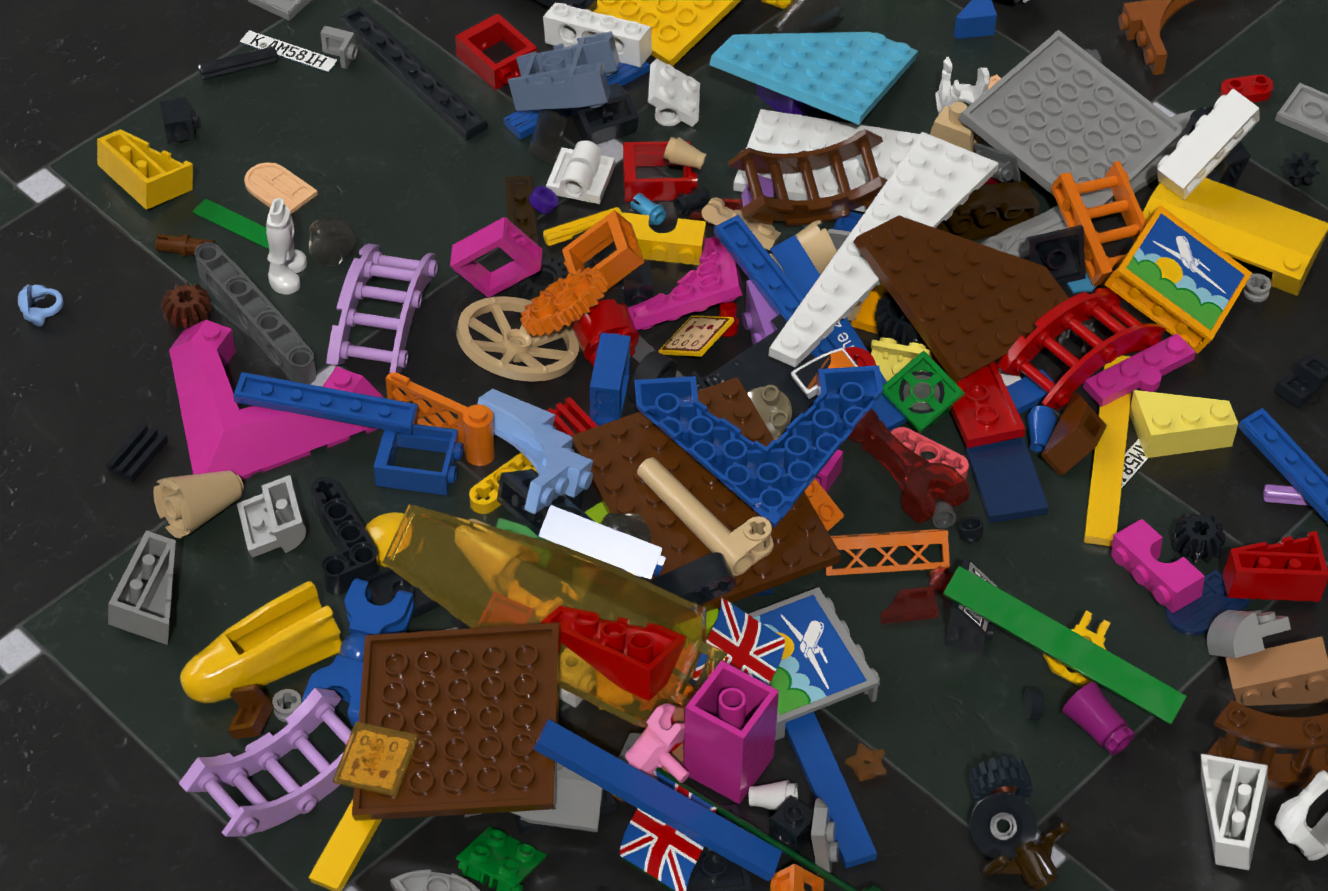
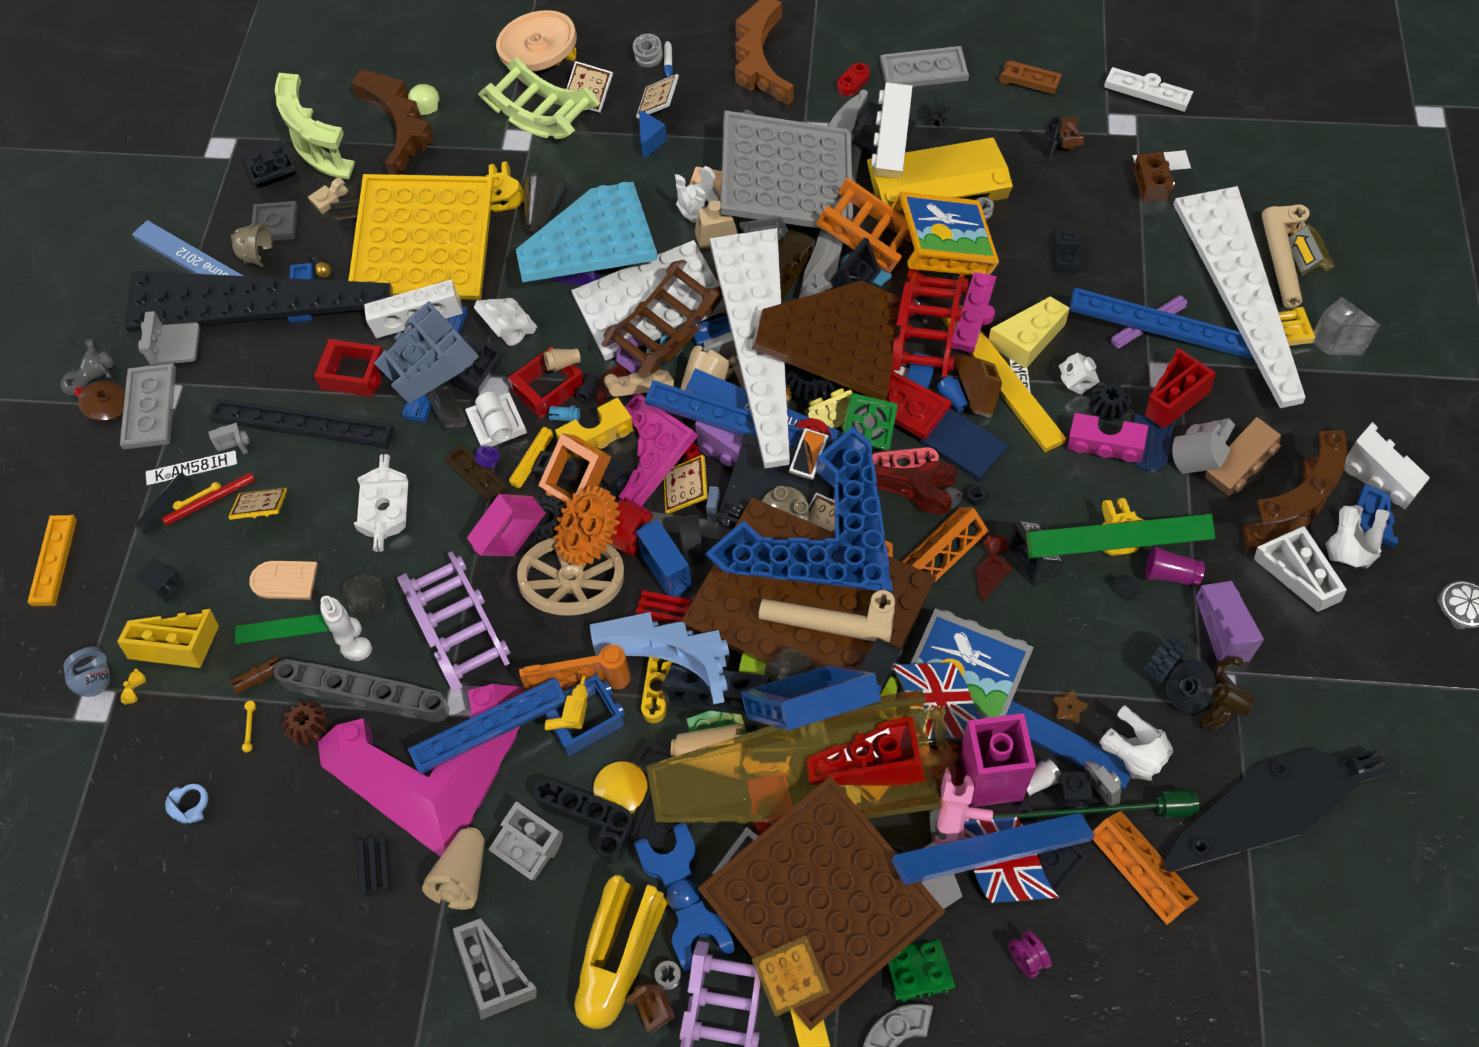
camera: 35 degrees left, 10 degrees up
none -> light orange tile [28,515,77,606]
none -> sand blue helmet [63,646,111,697]
none -> yellow piece [121,669,146,705]
none -> red bar [162,472,256,526]
none -> yellow hinge [173,482,221,510]
none -> piece [229,487,288,520]
none -> yellow hinge [242,701,256,753]
none -> white plate [354,454,409,552]
none -> yellow piece [545,675,588,731]
none -> sand blue tile [706,486,720,520]
none -> white brick [1059,353,1100,394]
none -> white piece [1099,705,1173,781]
none -> medium lavender wedge [1196,581,1264,662]

